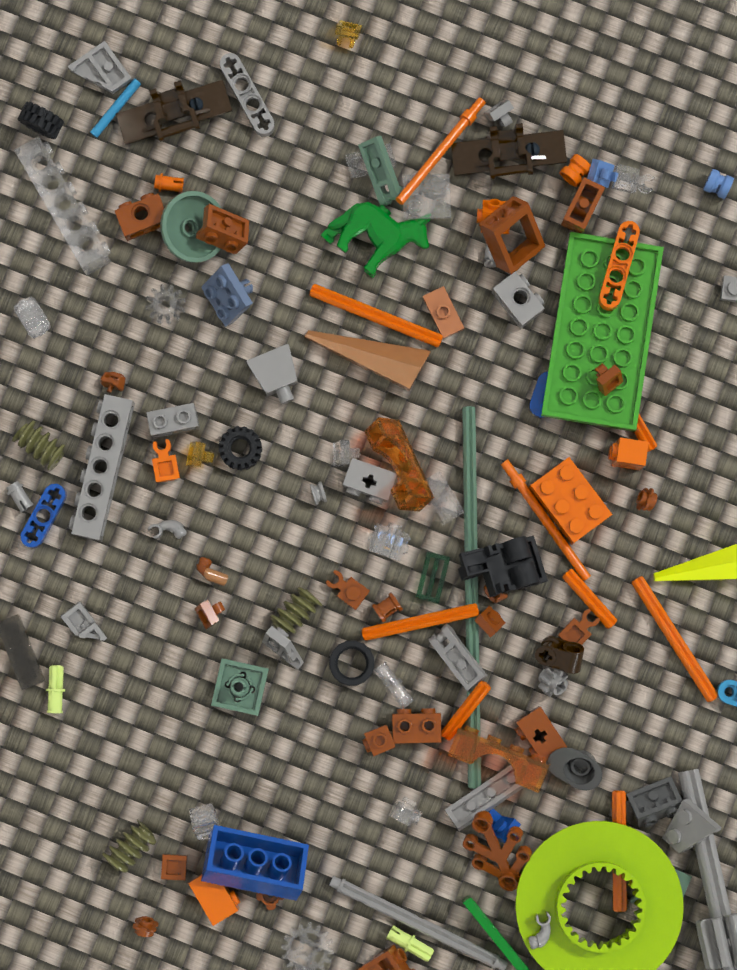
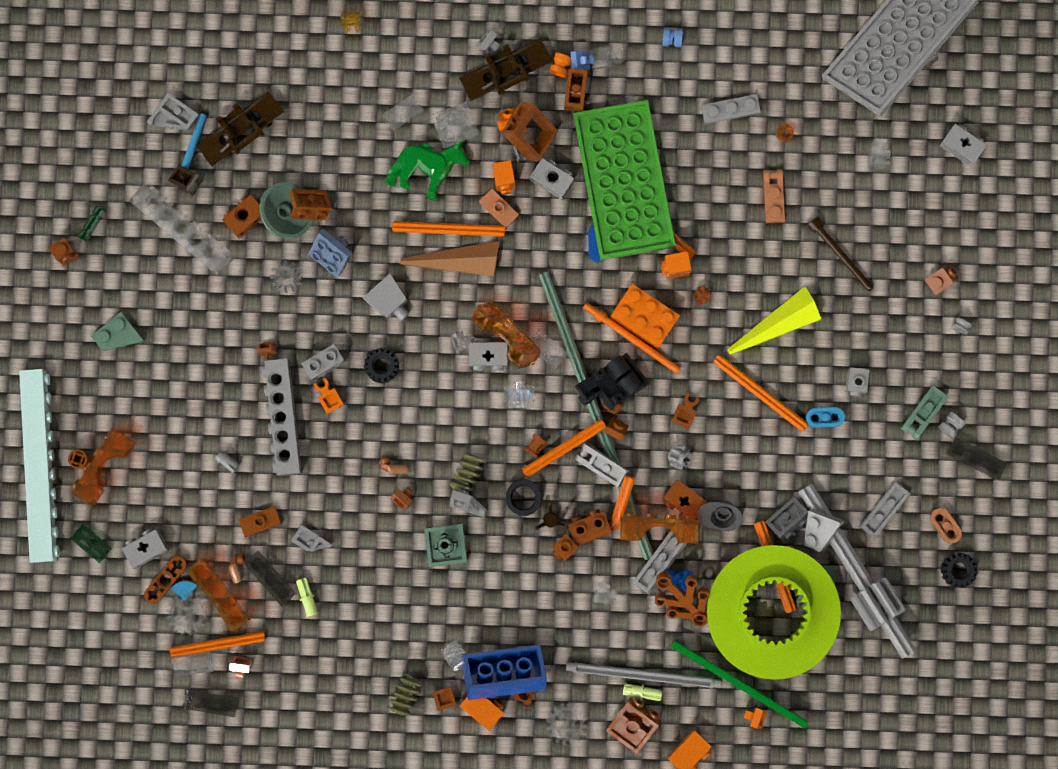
camera: 10 degrees left, 0 degrees up
olive piece [12,420,65,471] -> none
clear gear [14,296,51,338] -> none
black tyre [17,102,64,139] -> none
blue beam [21,484,67,548] -> none
dark orange plate [133,916,159,937] -> none
light grey arm [148,520,187,539] -> none
orange pin [154,173,184,193] -> none
clear yellow tile [185,441,214,468] -> none
light grey beam [220,53,275,137] -> none
light grey bush [310,481,327,505] -> none
dark orange plate [326,570,370,610] -> none
sand green plate [358,136,403,206] -> none
clear pin [373,662,414,709] -> none
orange bar [396,97,486,205] -> none
clear green tile [415,551,450,604] -> none
light grey arm [528,911,551,949] -> none
dark brown piece [535,636,584,674] -> none
orange axle [562,569,617,629] -> none
dark orange tile [595,364,623,396] -> none
orange beam [598,221,640,311] -> none
none -> dark brown slope [168,165,203,196]
none -> dark orange plate [238,506,282,537]
none -> orange brick [492,160,516,195]
none -> dark brown plant [535,502,569,530]

